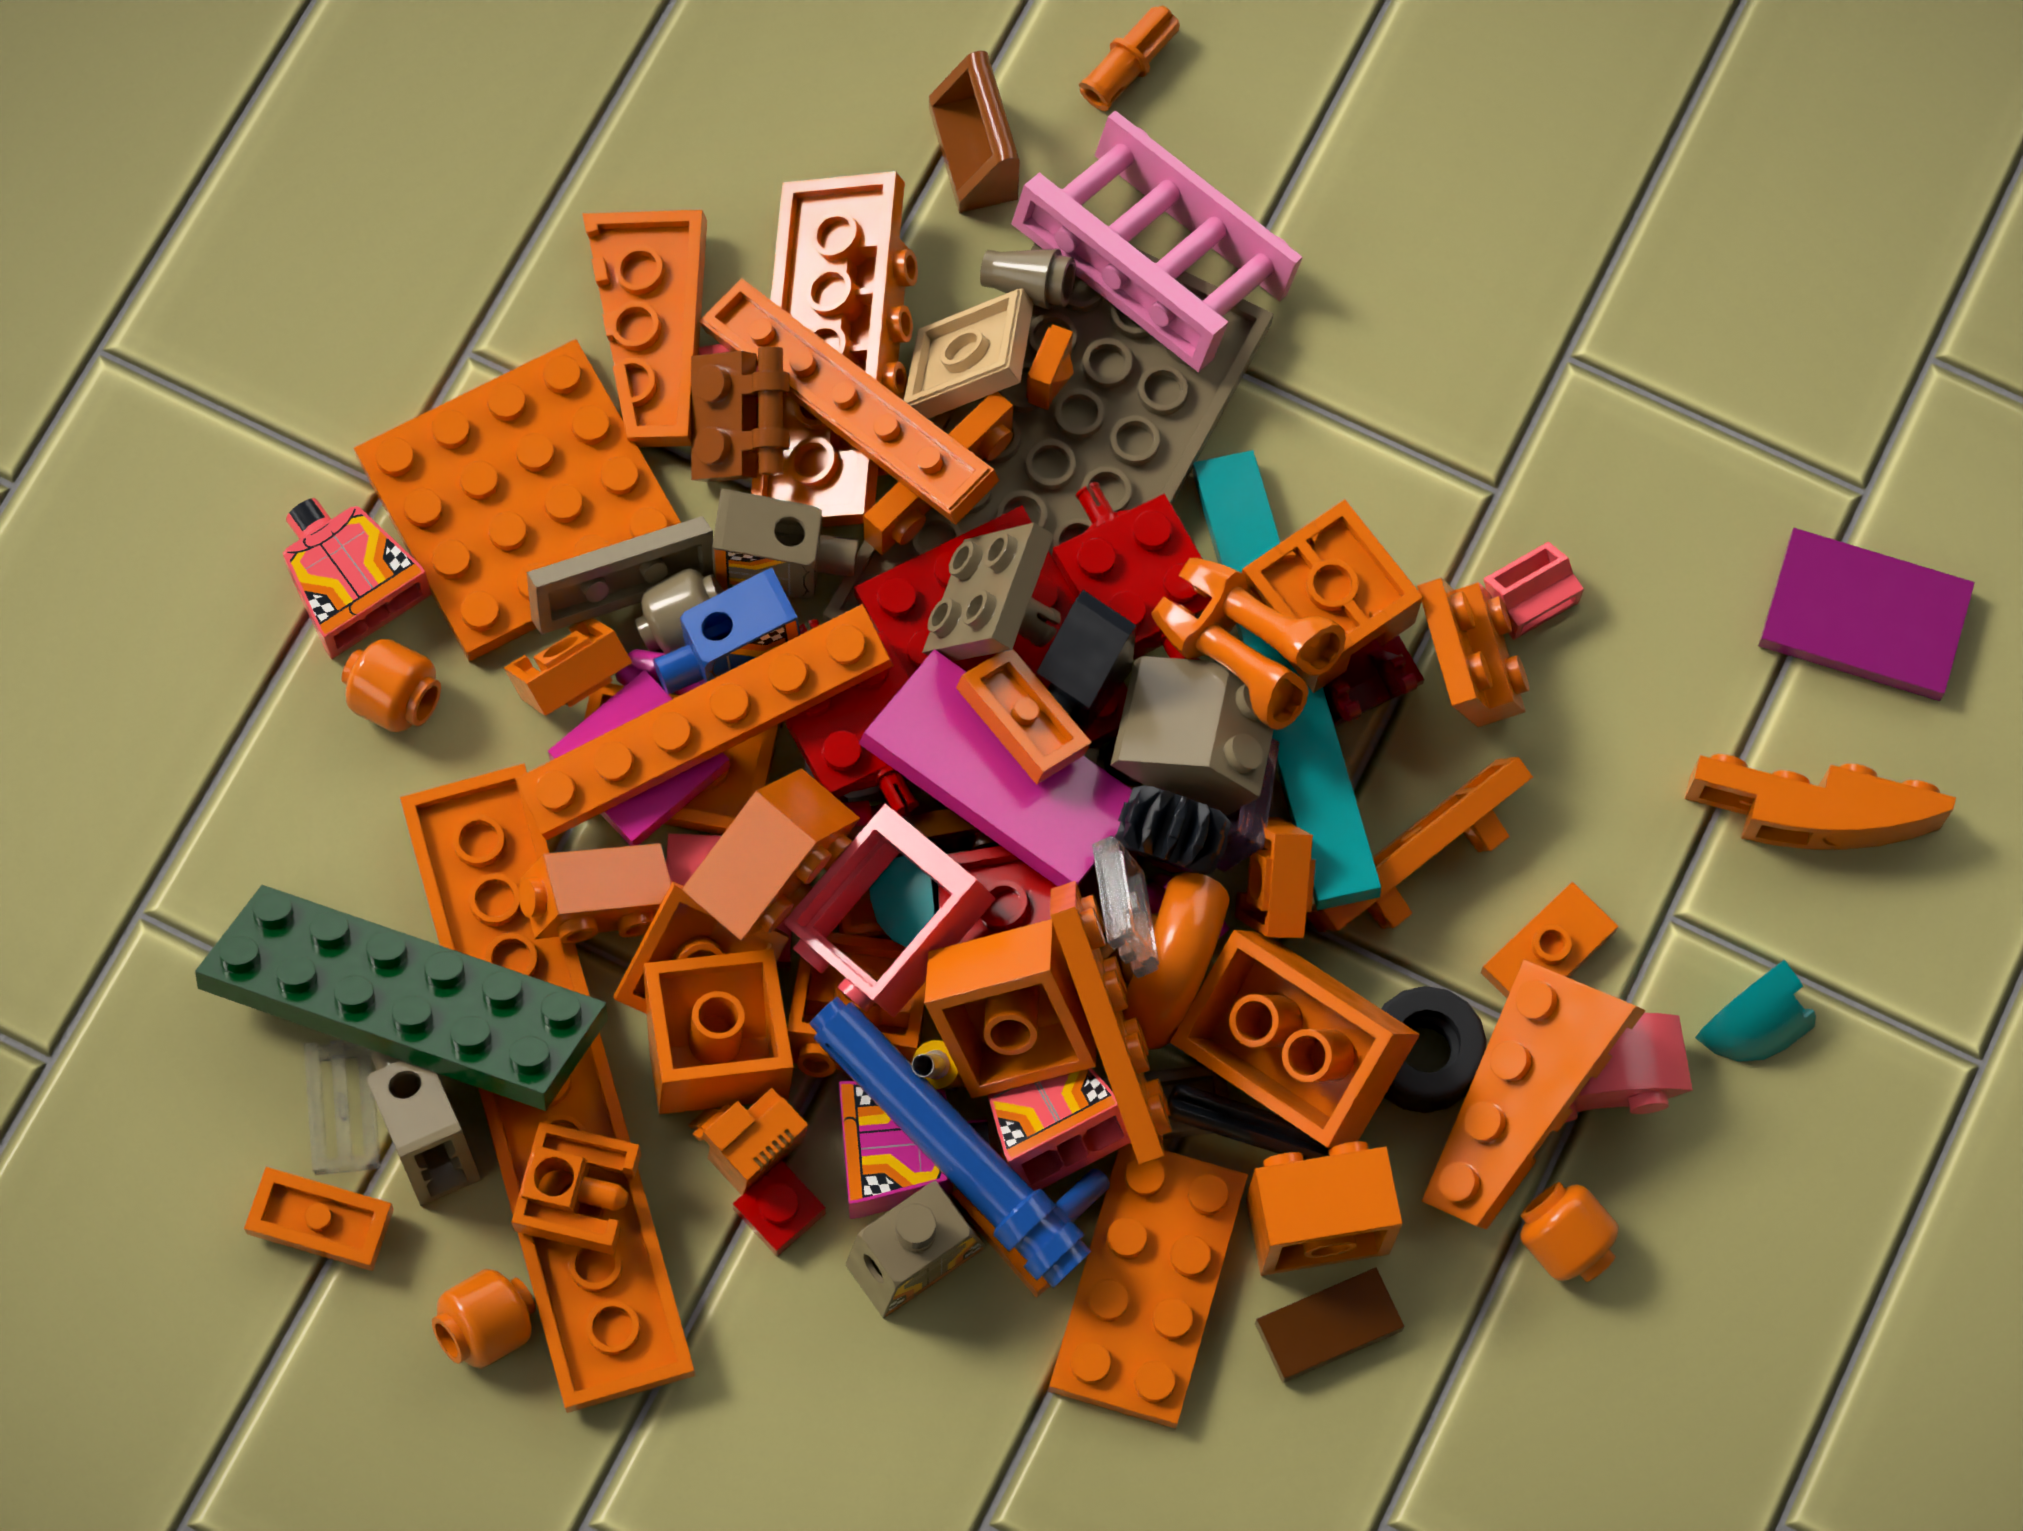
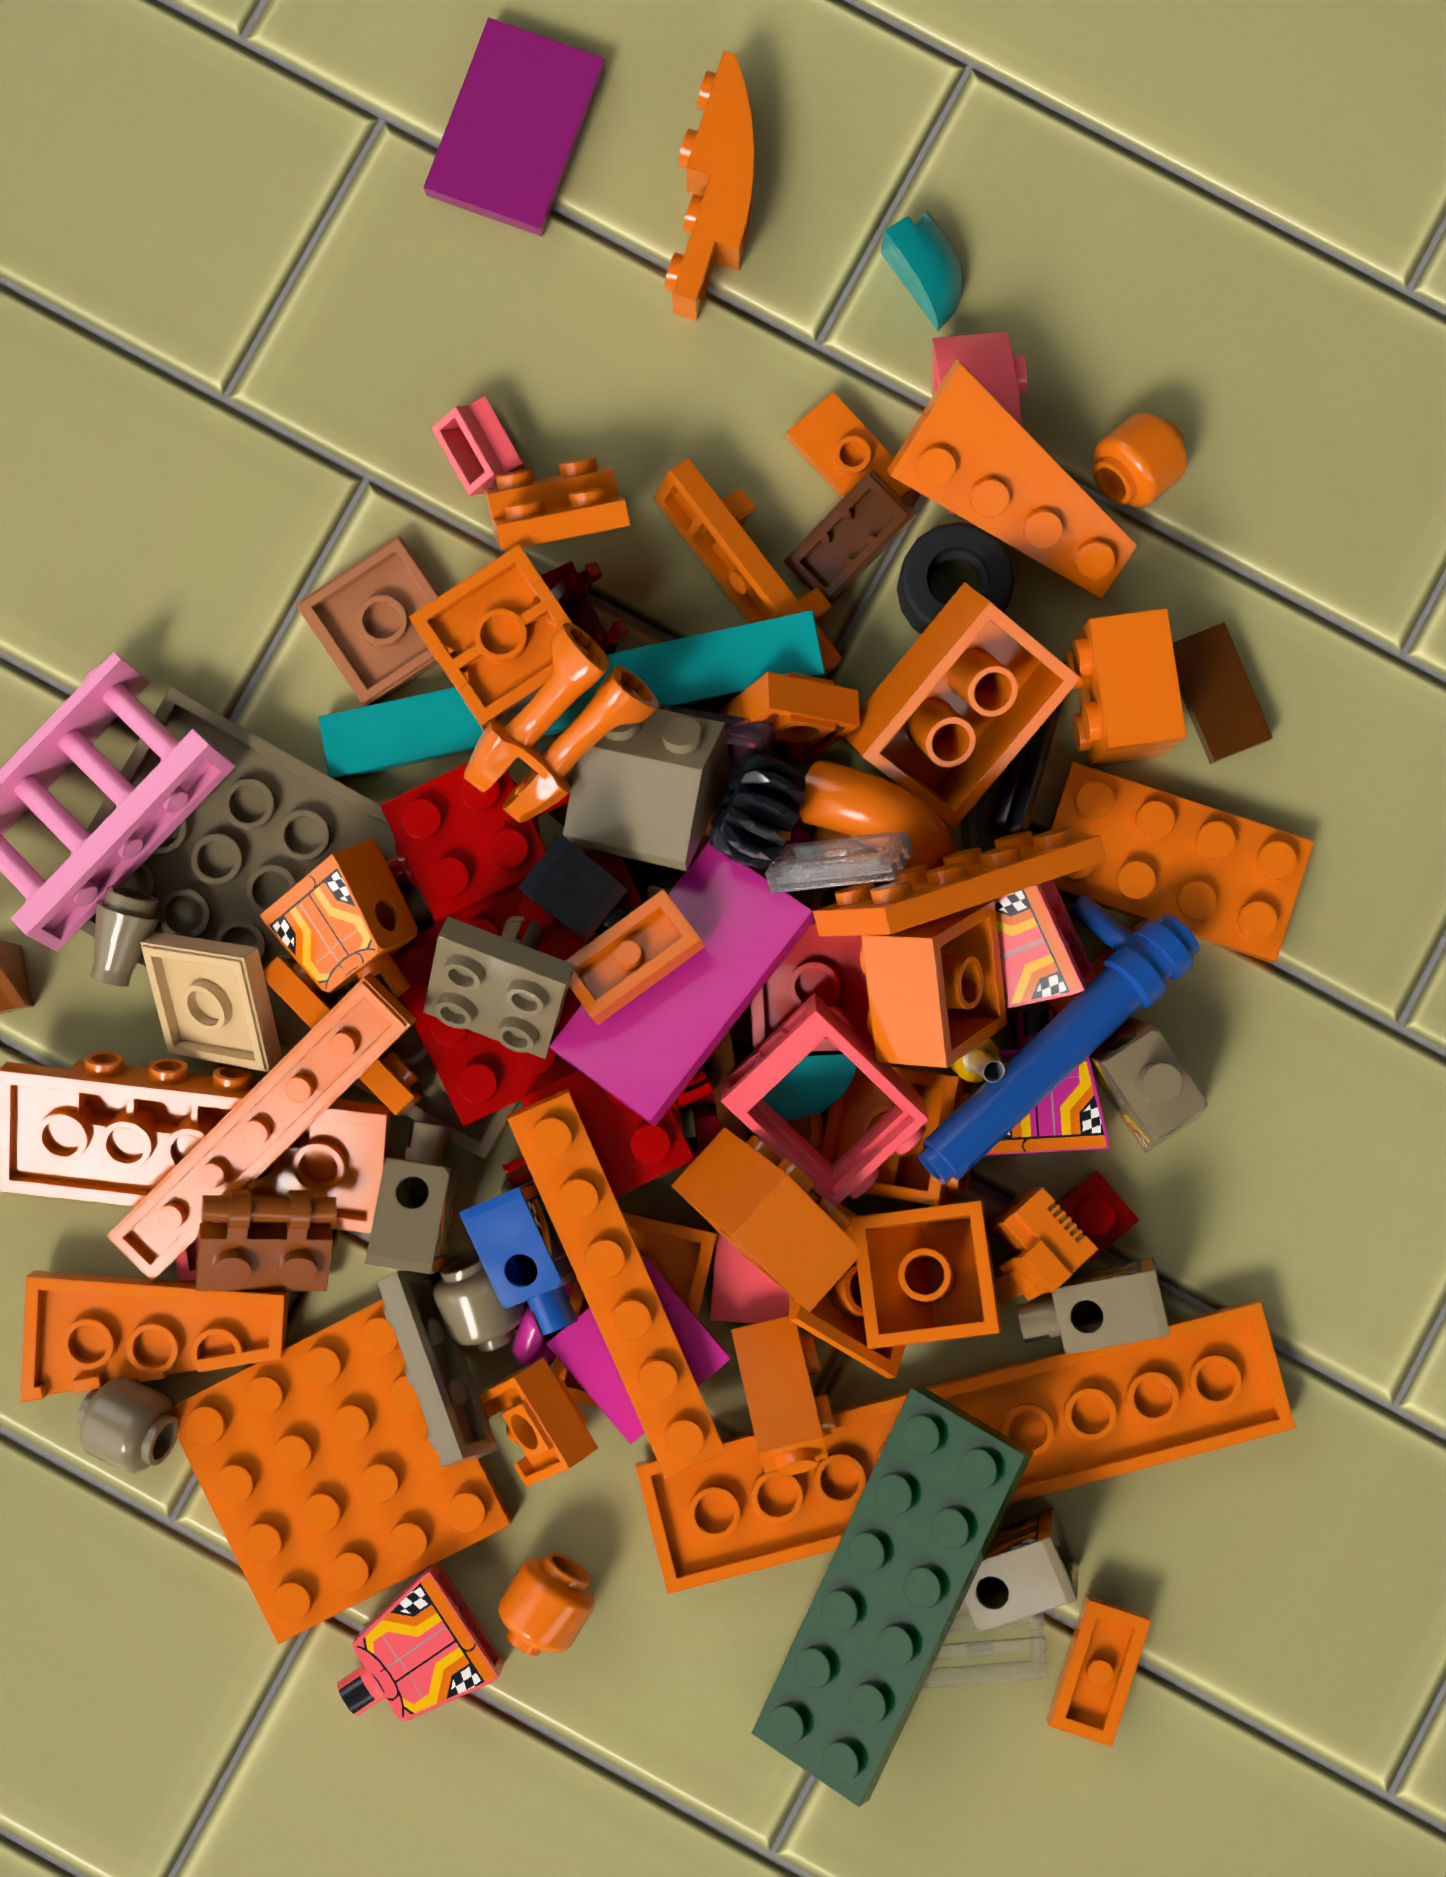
camera: 85 degrees left, 15 degrees up
orange head [432,1268,536,1369] -> none
orange brick [511,1121,641,1255] -> none
orange tile [1026,324,1074,410] -> none
none -> dark tan head [77,1377,180,1473]
none -> orange torso [259,838,417,998]
none -> nougat tile [295,534,440,707]
none -> reddish brown plate [783,470,918,605]
none -> dark tan torso [1017,1258,1171,1354]

